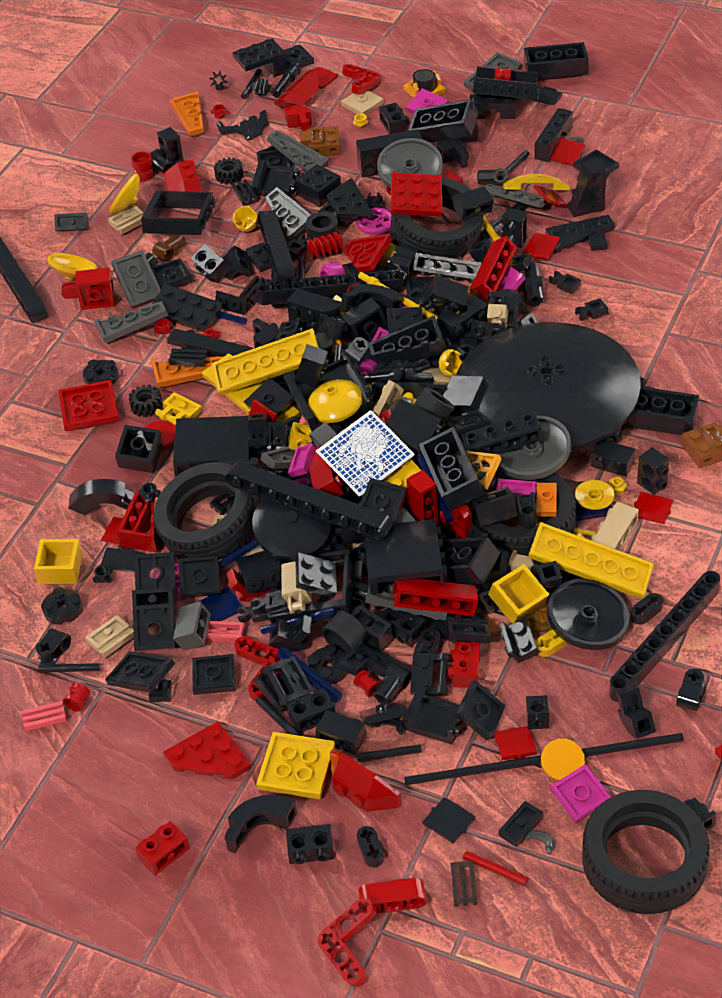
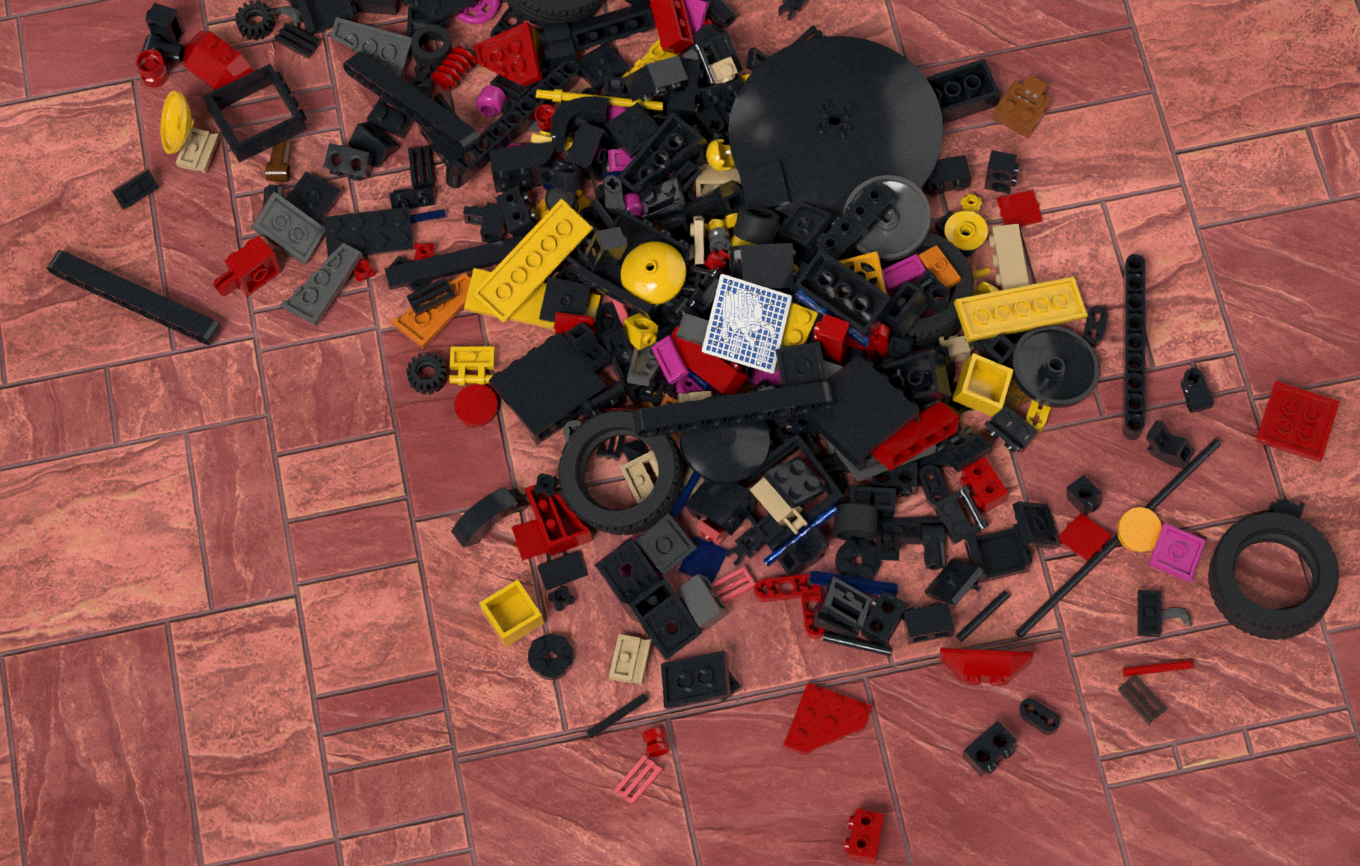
camera: 35 degrees left, 20 degrees up
black piece [36,628,71,665] -> none
yellow dish [47,253,97,280] -> none
red plate [58,380,119,431] -> none
black plate [83,359,119,384] -> none
black brick [115,425,164,473] -> none
black plate [192,654,235,695] -> none
black arch [224,795,297,853] -> none
yellow hair [233,206,259,232] -> none
yellow plate [256,732,336,799] -> none
red beam [317,898,376,987] -> none
red bush [353,670,380,697] -> none
red beam [358,878,427,914] -> none
black arm [404,368,432,382] -> none
black piece [422,797,476,844] -> none

